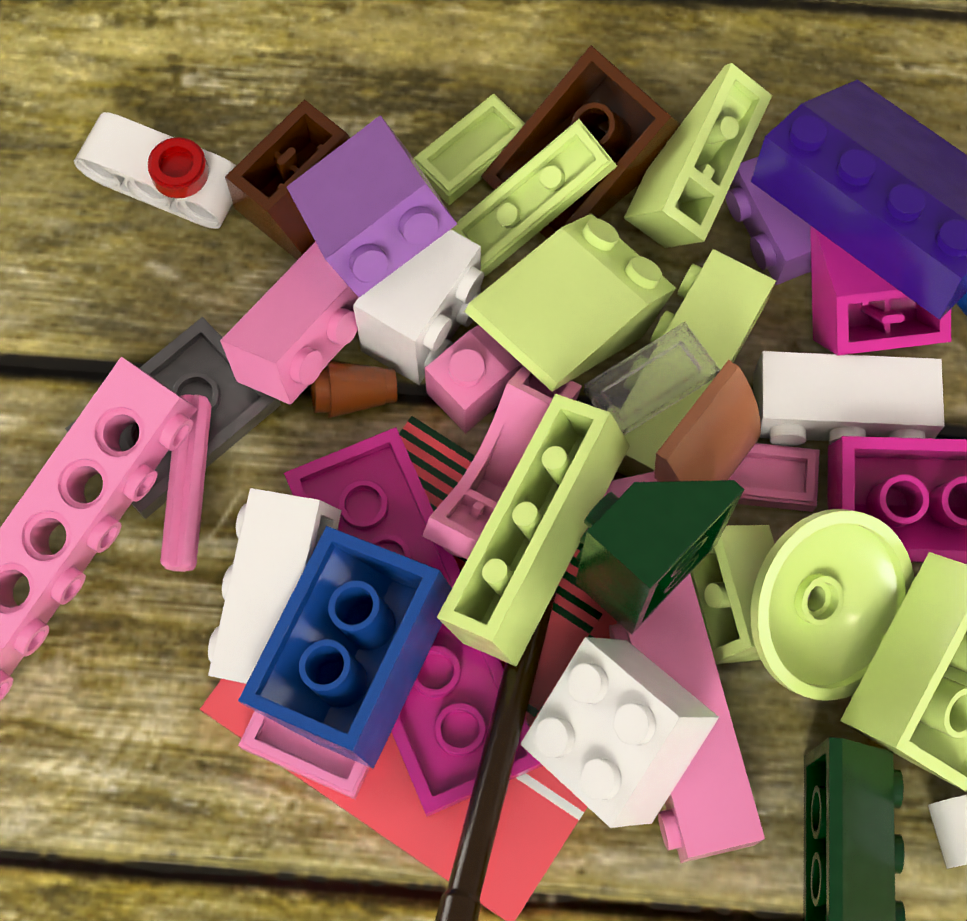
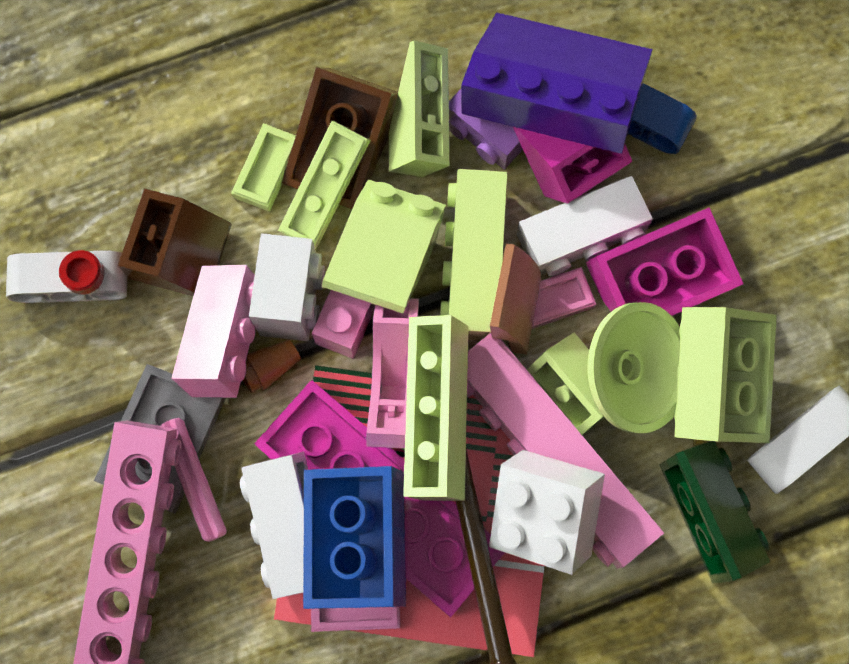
camera: 25 degrees left, 5 degrees up
medium lavender brick [287,115,457,297] -> none
dark green slope [575,480,744,634] -> none
clear tile [584,322,720,435] -> none

